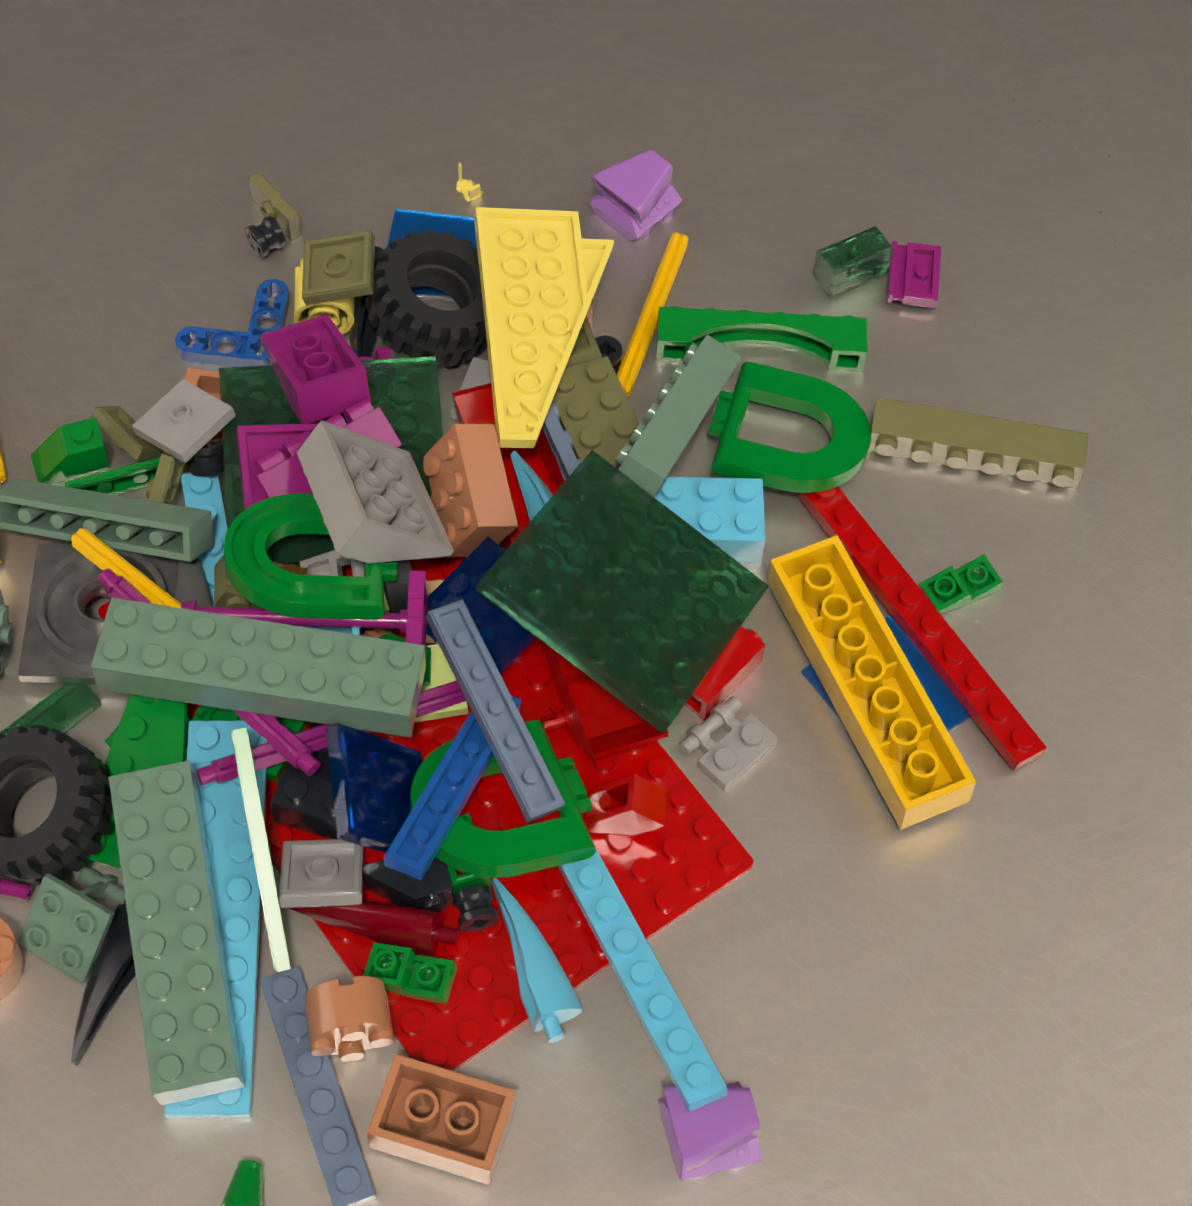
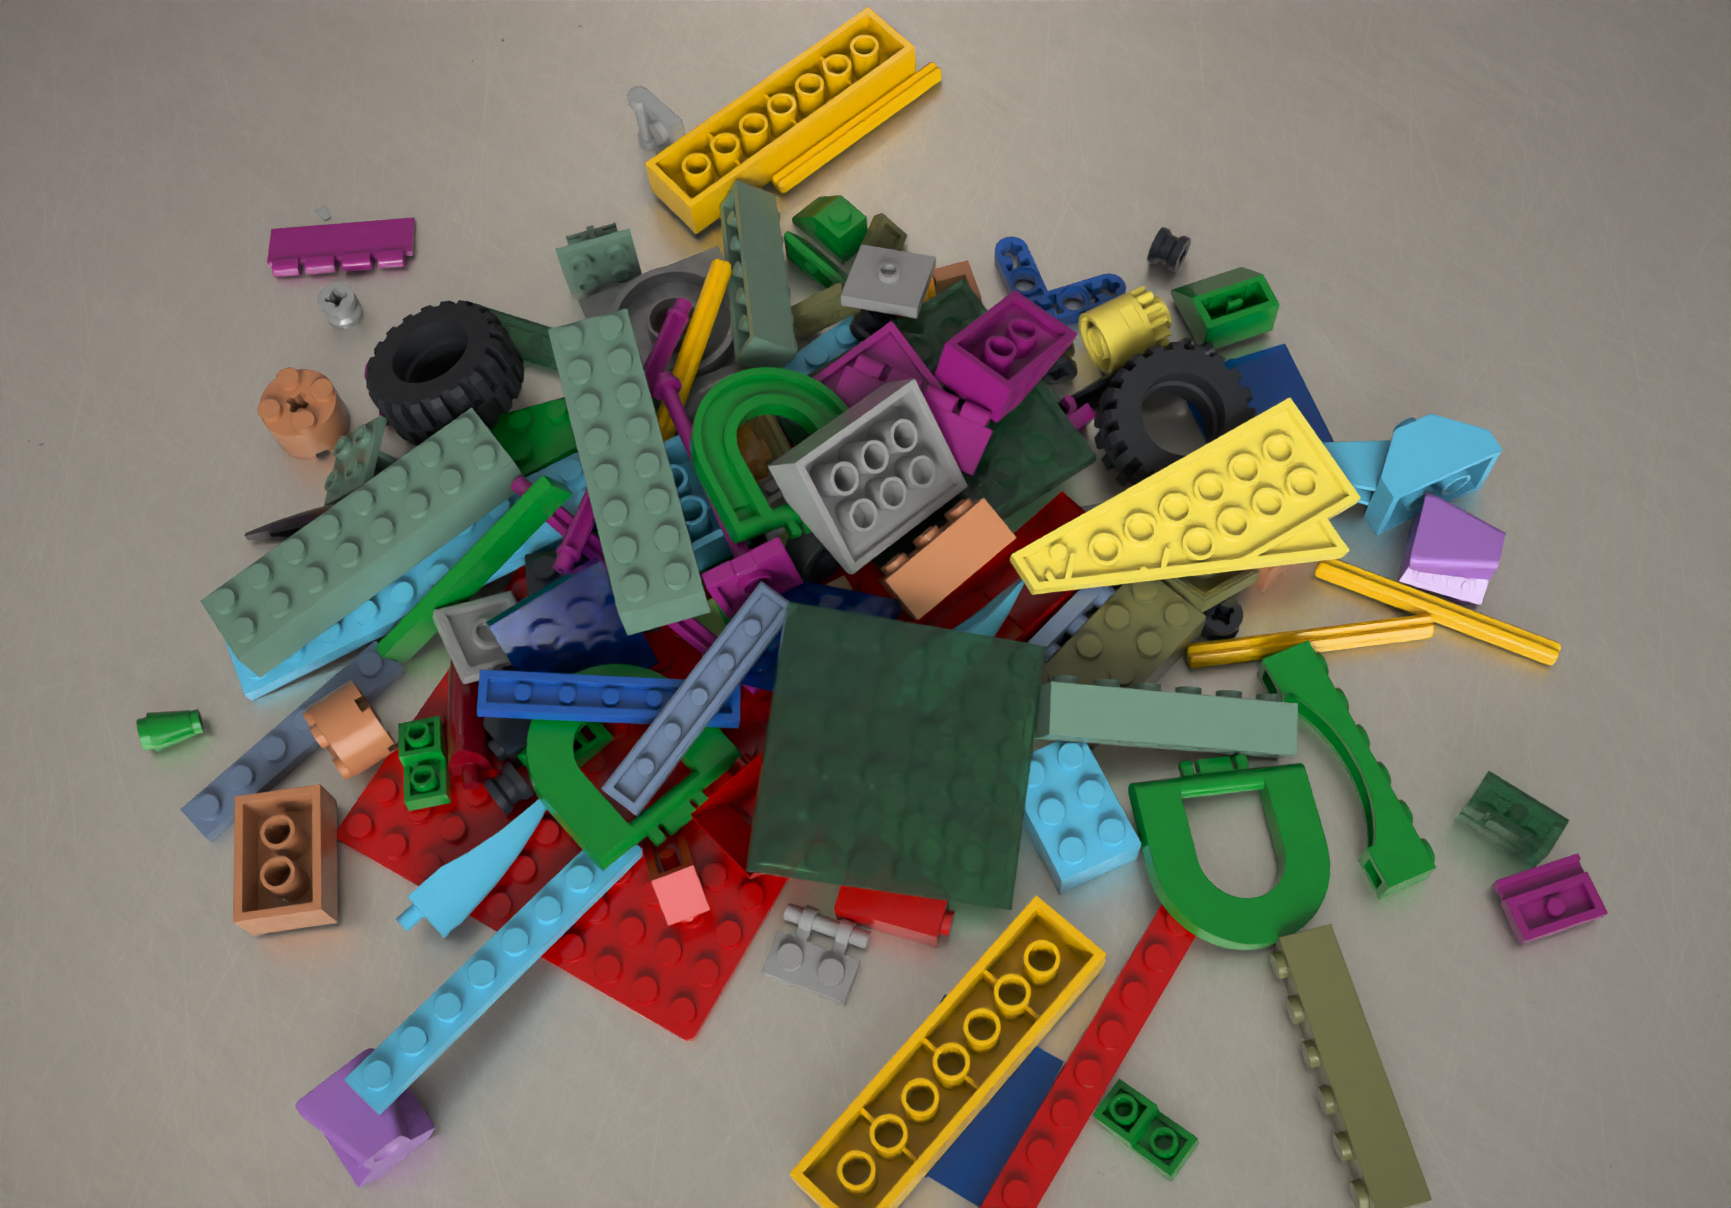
camera: 75 degrees right, 5 degrees up
olive plate [249,172,301,241] -> none
olive plate [302,230,375,305] -> none
light yellow piece [456,163,484,203] -> none
none -> green slope [1171,267,1280,350]
none -> yellow axle [1315,559,1561,666]
none -> medium azure slope [1322,414,1503,535]

